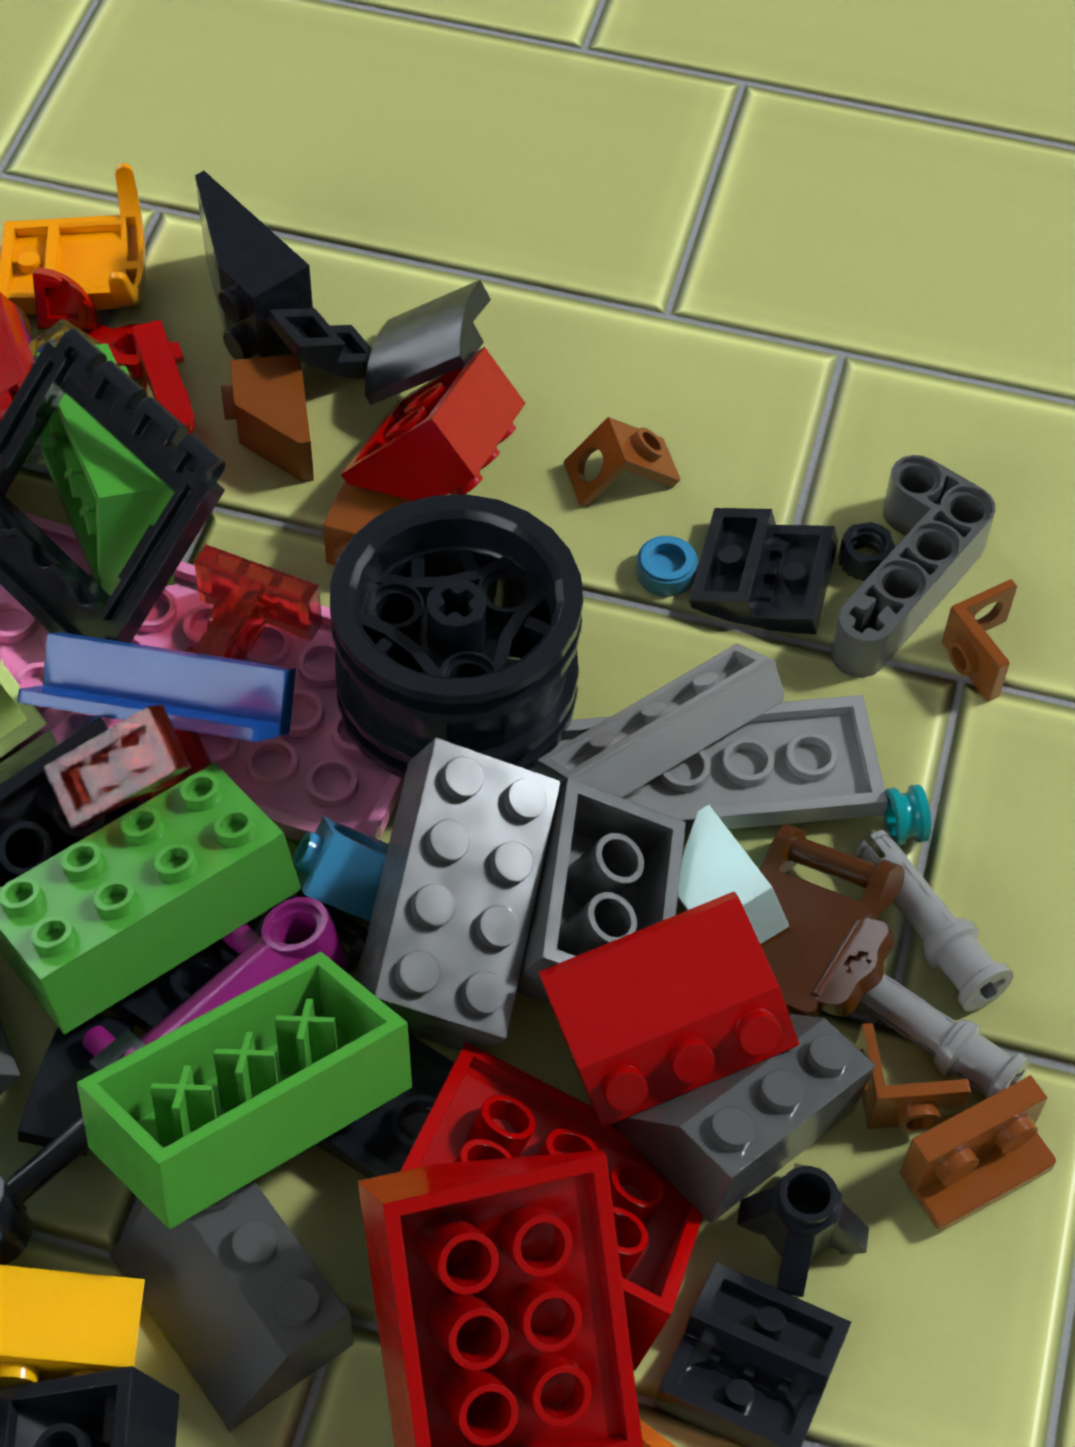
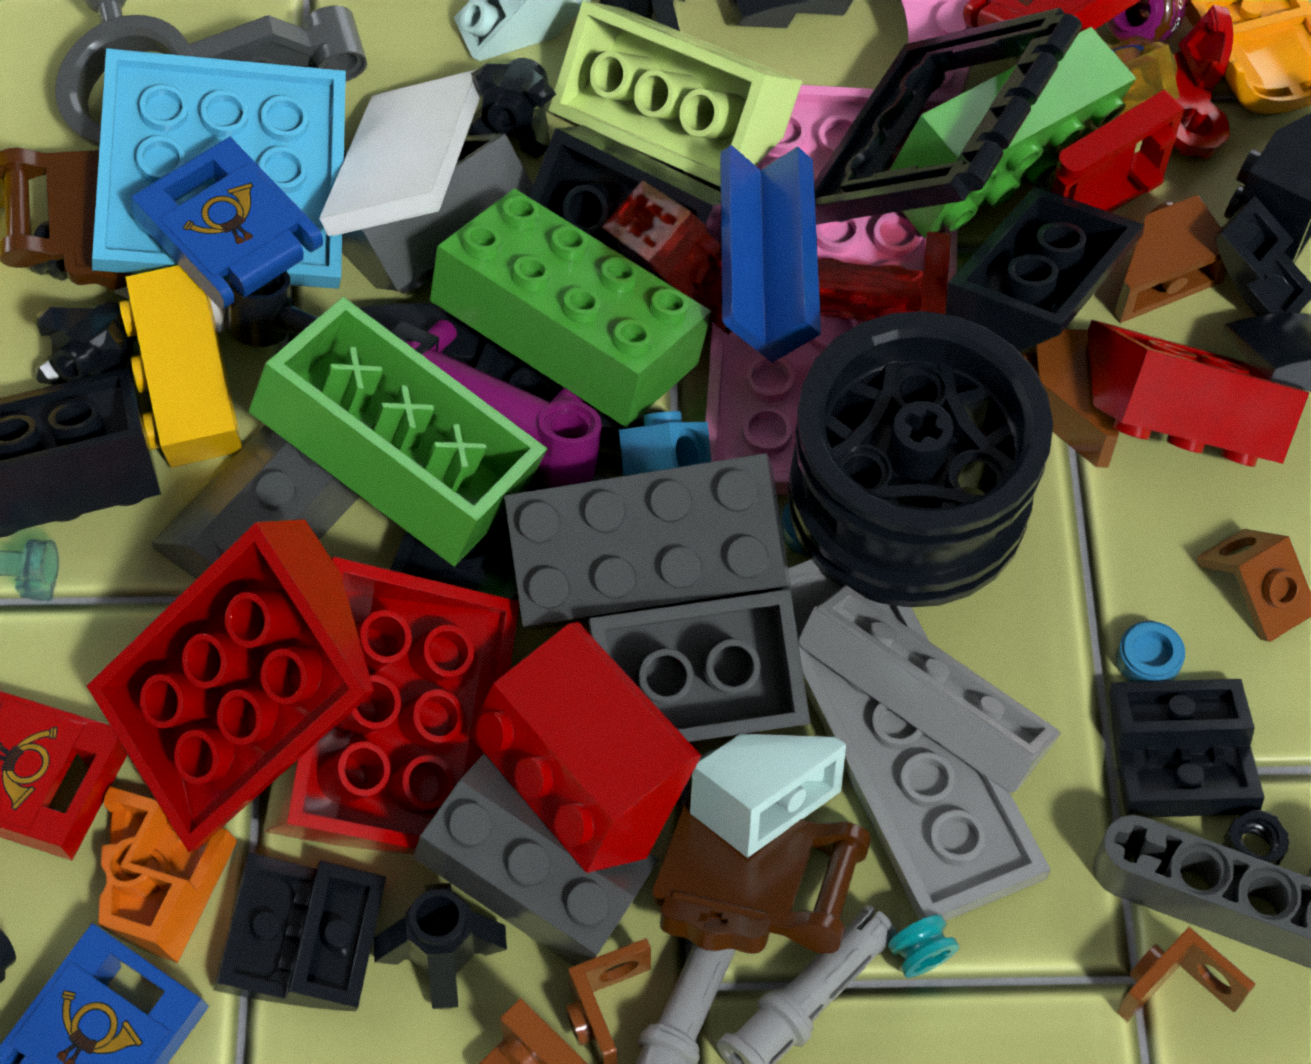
camera: 75 degrees right, 5 degrees up
none -> black slope [946,186,1144,352]

